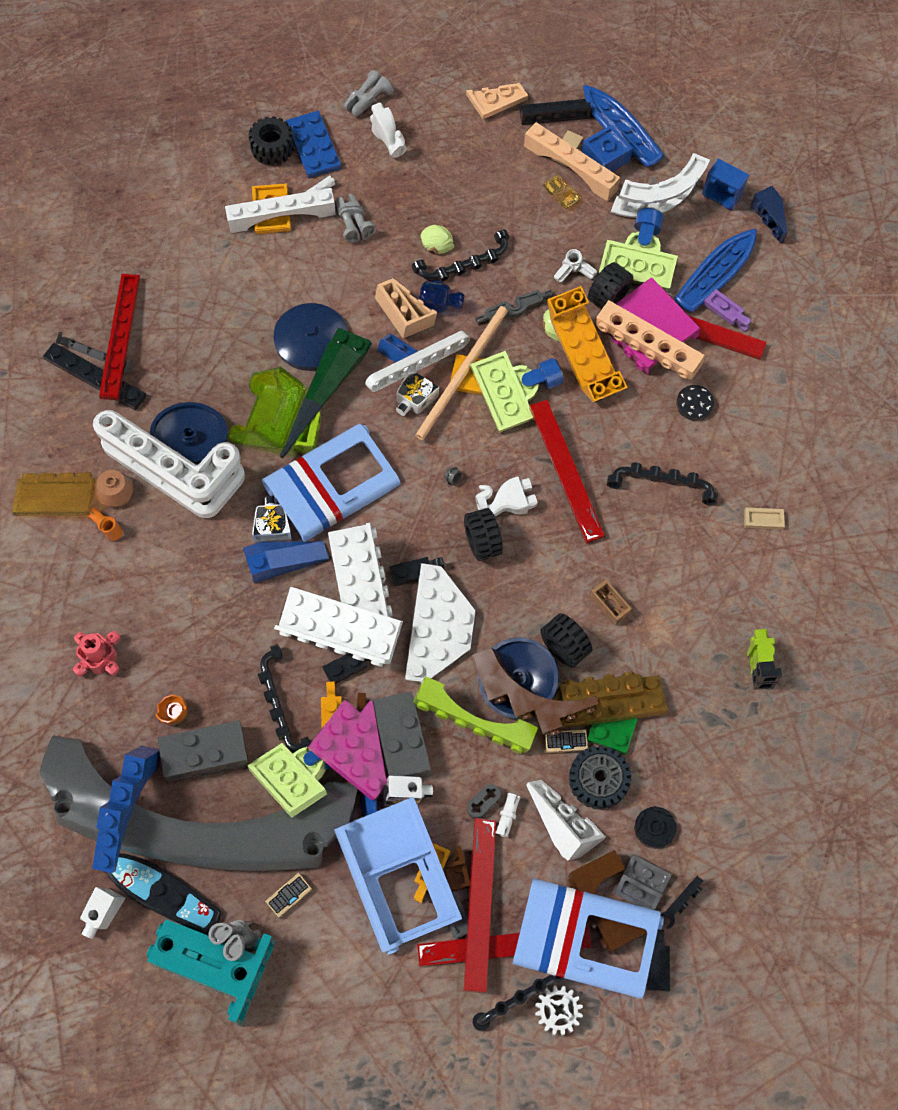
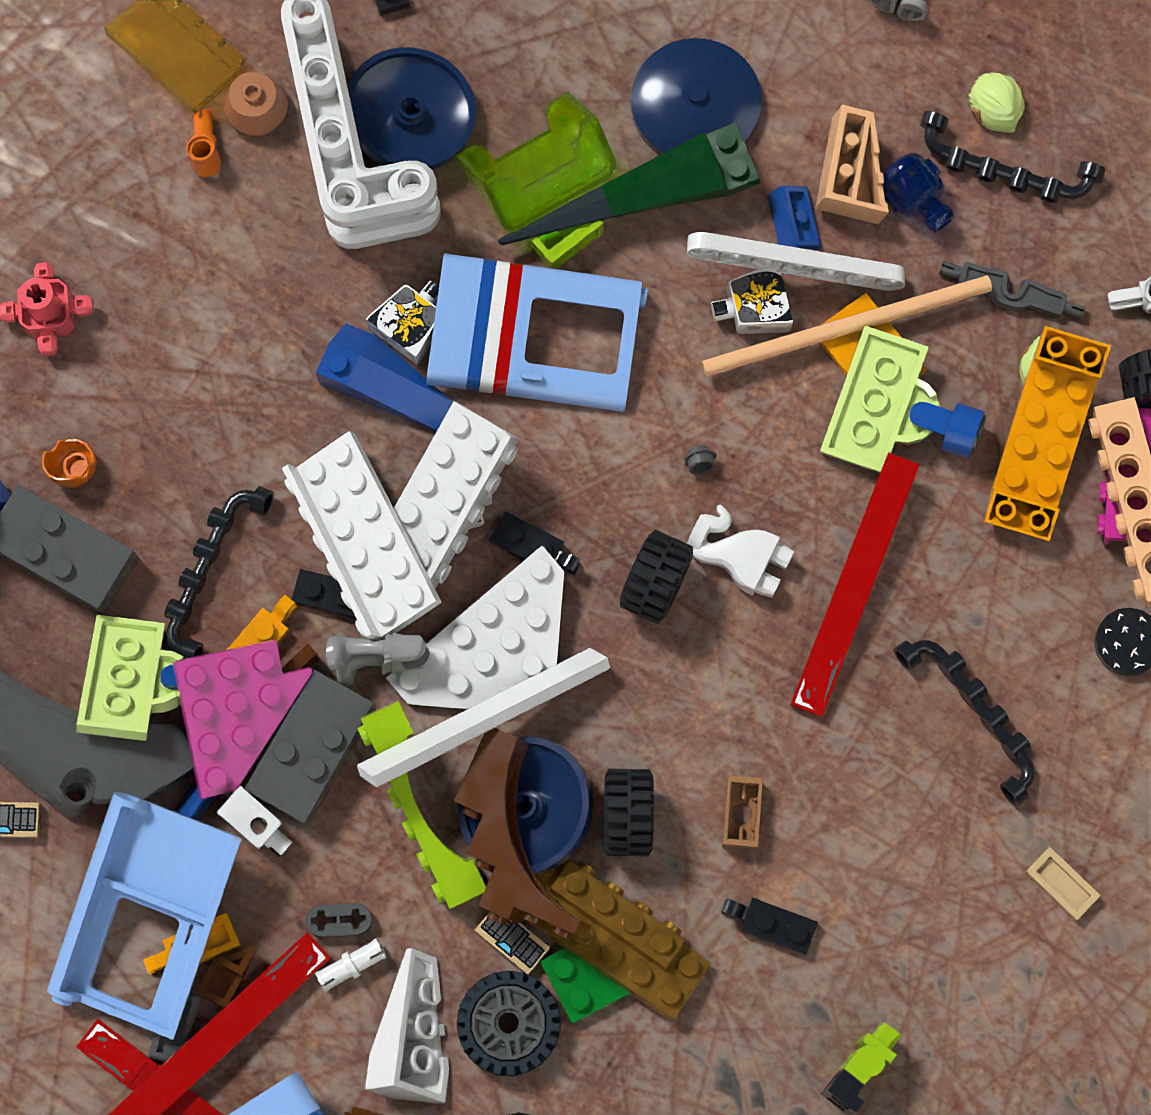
camera: 45 degrees right, 10 degrees up
none -> light grey piece [326,632,431,687]
none -> white tile [357,648,610,787]
none -> black plate [721,898,818,955]

